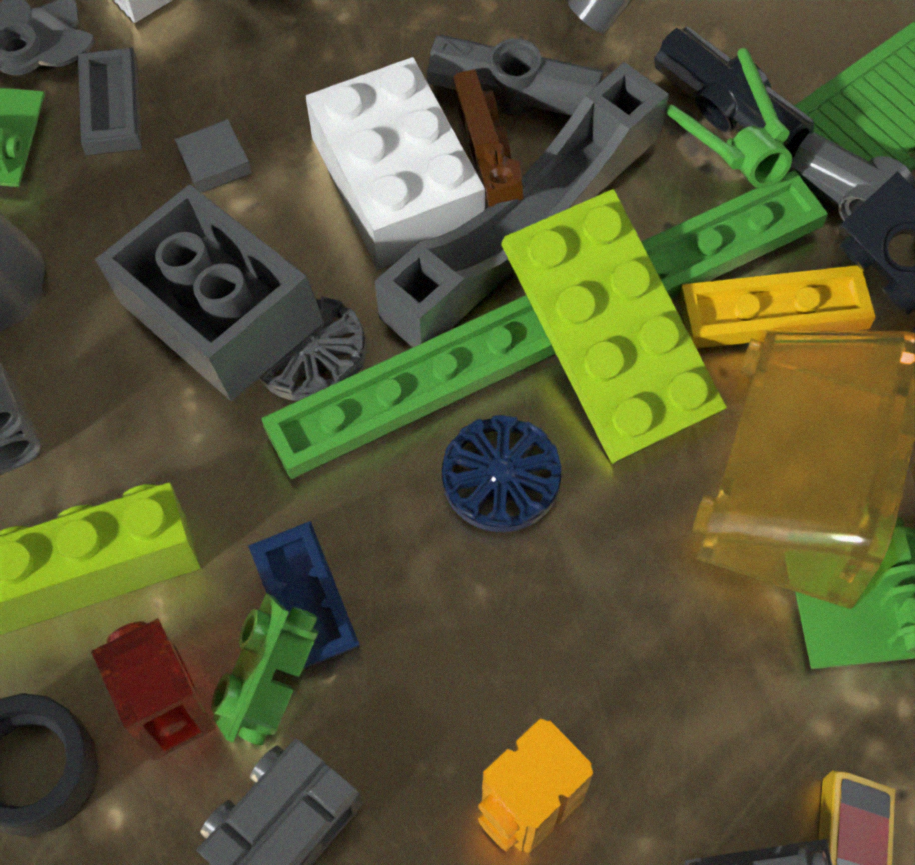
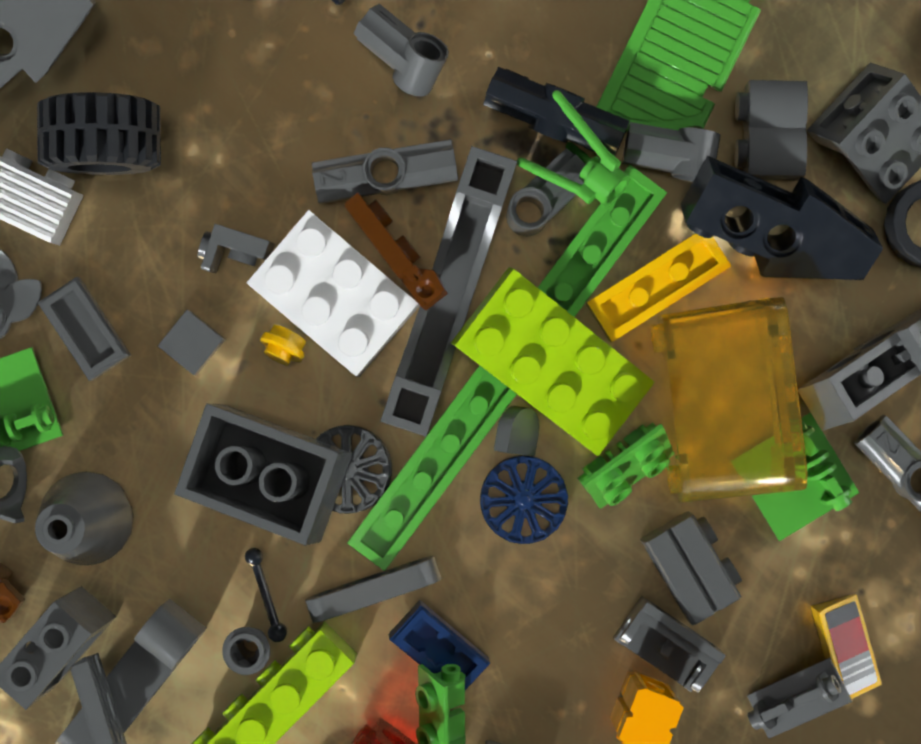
camera: 25 degrees left, 25 degrees up
none -> dark grey bracket [197,224,275,274]
none -> dark grey cone [222,627,270,675]
none -> black hinge [245,548,287,642]
none -> yellow plate [260,325,306,366]
none -> dark grey beam [305,556,442,623]
none -> dark grey tile [494,406,539,456]
none -> dark grey piece [506,148,586,237]
none -> bright green hinge [577,422,675,509]
none -> dark grey hinge [613,596,726,693]
none -> dark grey brick [640,511,742,625]

